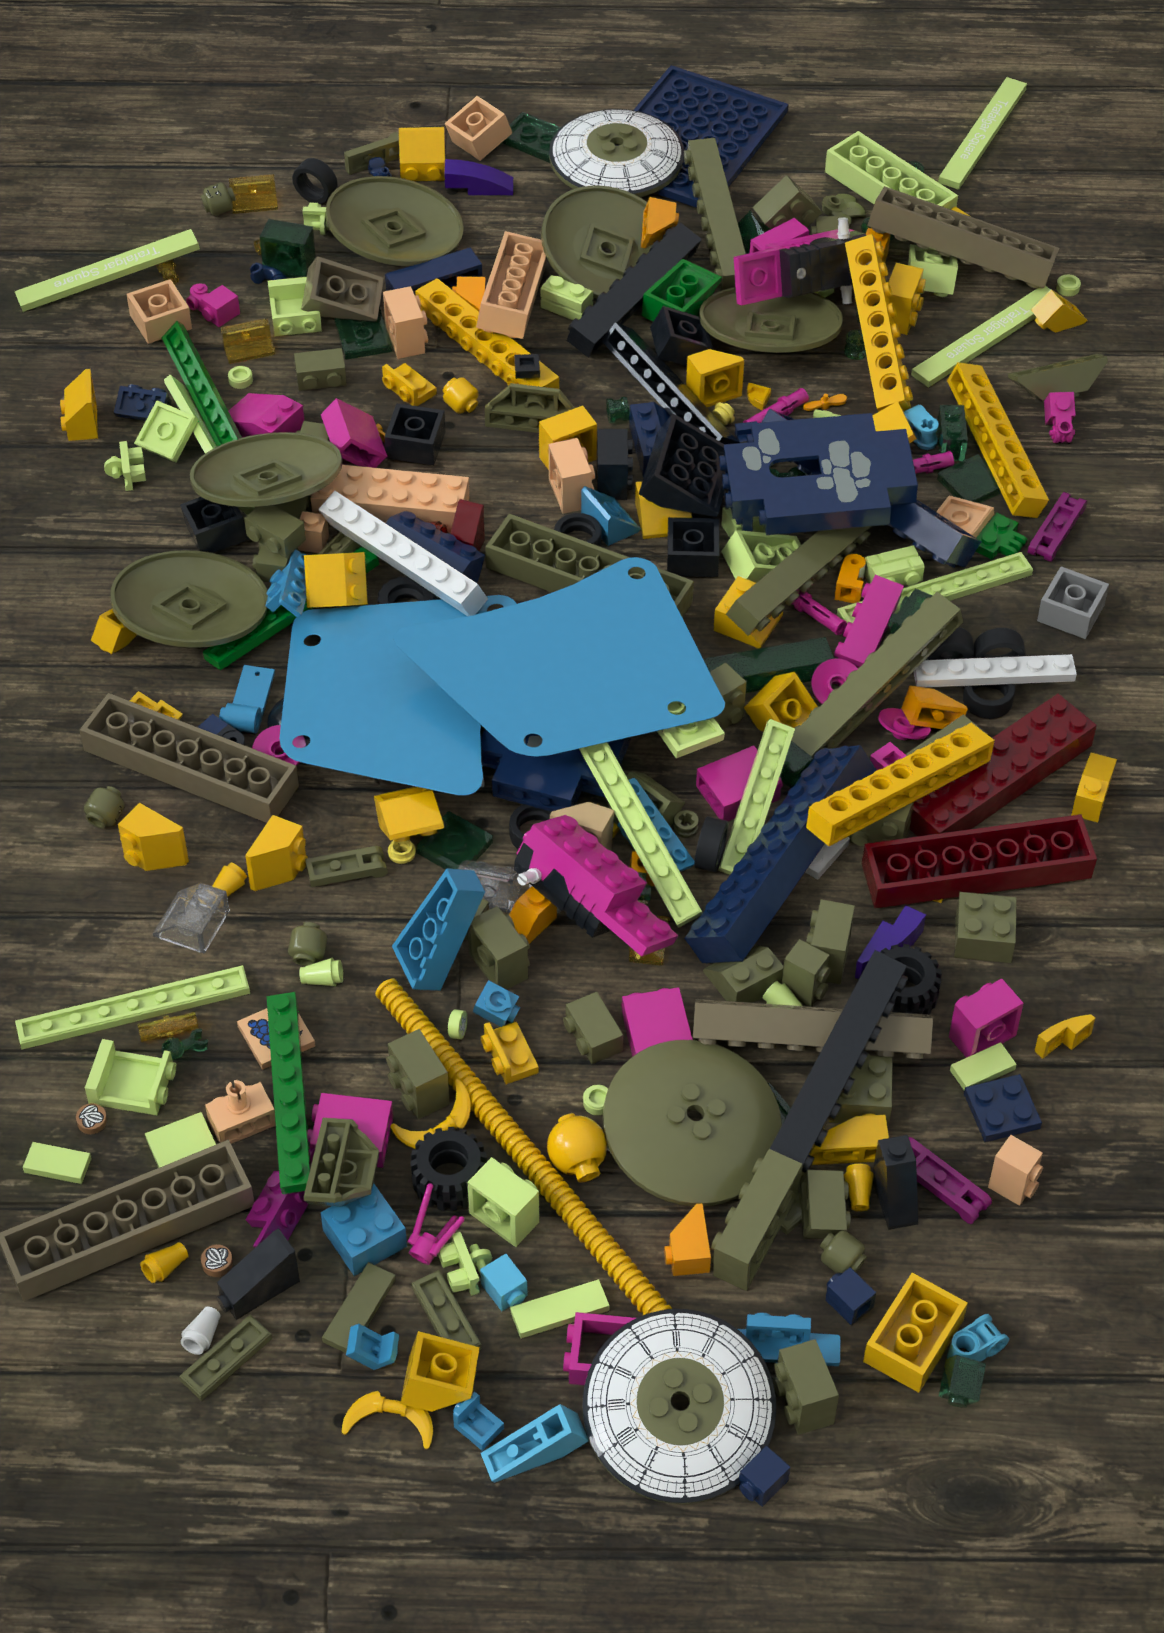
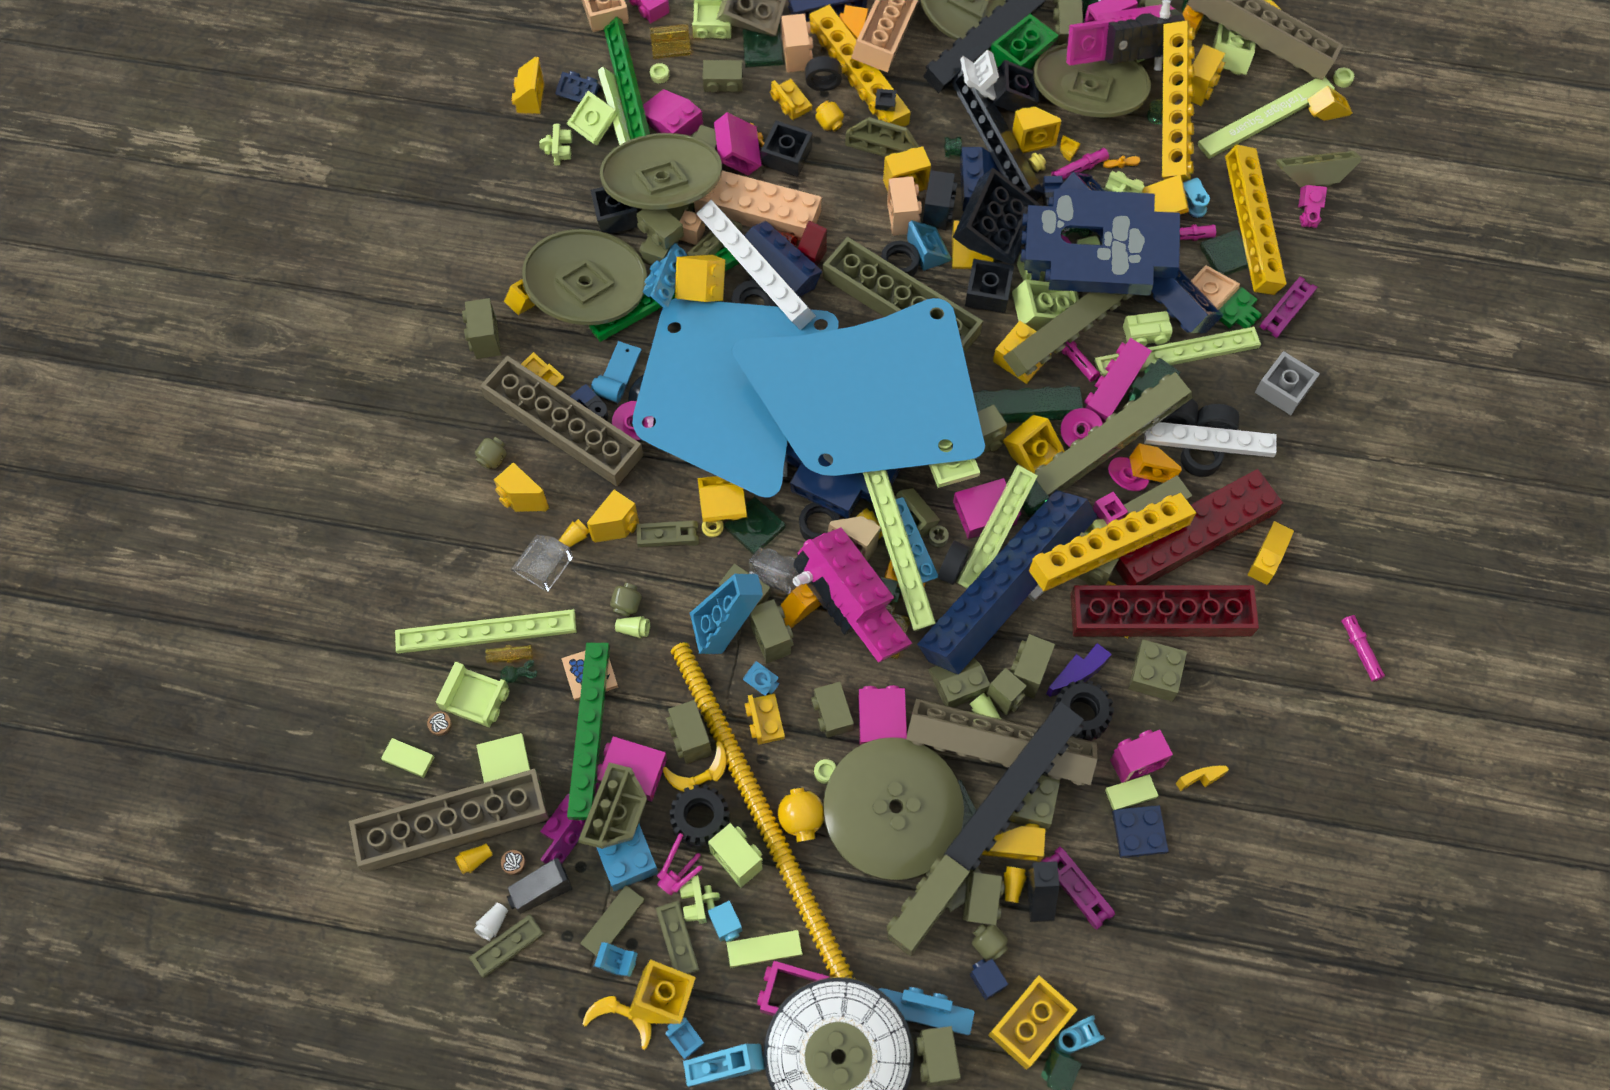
camera: 10 degrees right, 15 degrees up
light nougat brick [205,1080,276,1144] -> none
yellowish green tile [448,1009,467,1040] -> none
yellowish green brick [541,275,593,320] -> none
light orange slope [664,1203,711,1276] -> none
light orange leg [834,554,866,603] -> none
clear green brick [937,405,968,461] -> none
light nougat brick [988,1135,1043,1206] -> none
none -> olive brick [462,298,501,359]
none -> black tyre [805,56,842,91]
none -> white bracket [960,50,999,100]

